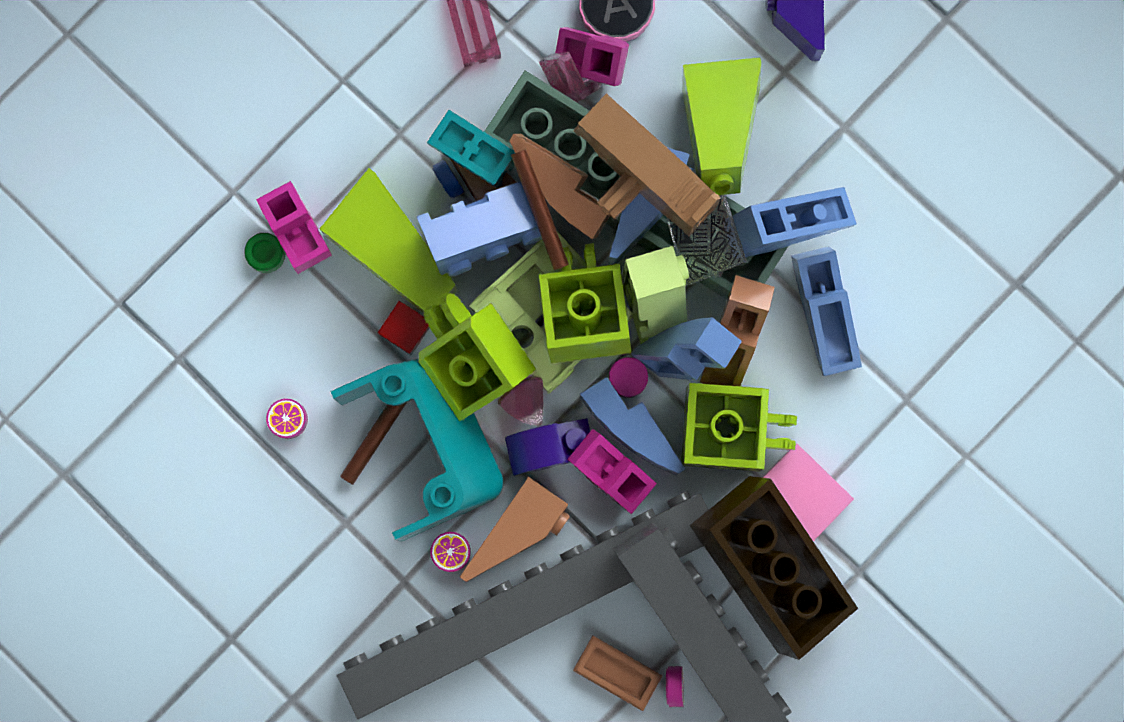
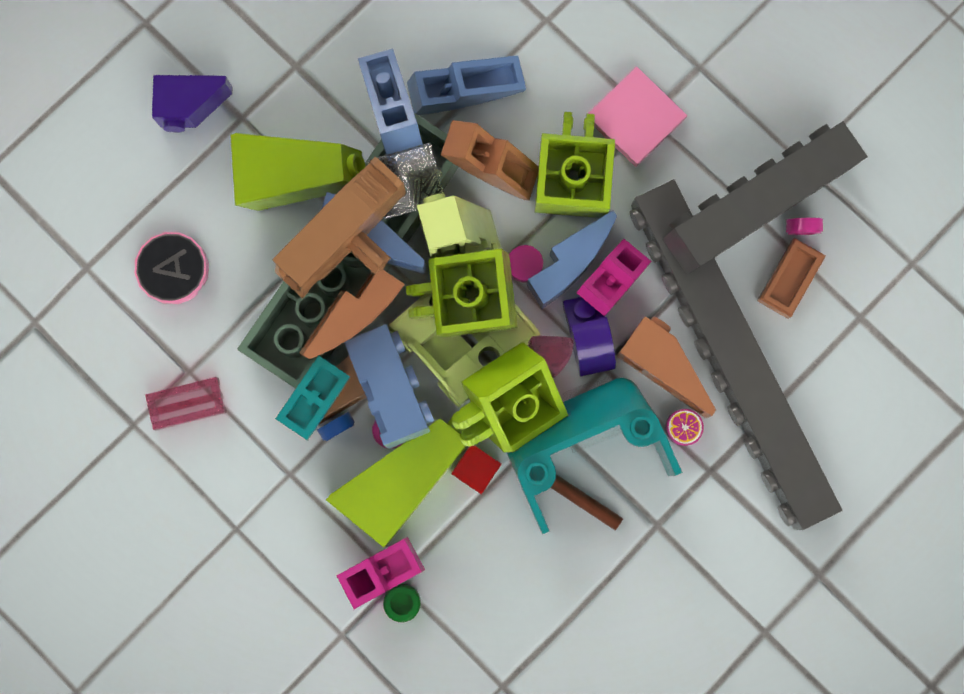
camera: 90 degrees left, 0 degrees up
dark pink tile [266,399,308,439] -> none
copper bar [511,149,569,270] -> none
clear pink tile [539,52,602,103] -> none
dark pink brick [553,27,629,86] -> none
medium blue slope [631,317,742,380] -> none
dark brown brick [690,476,858,660] -> none

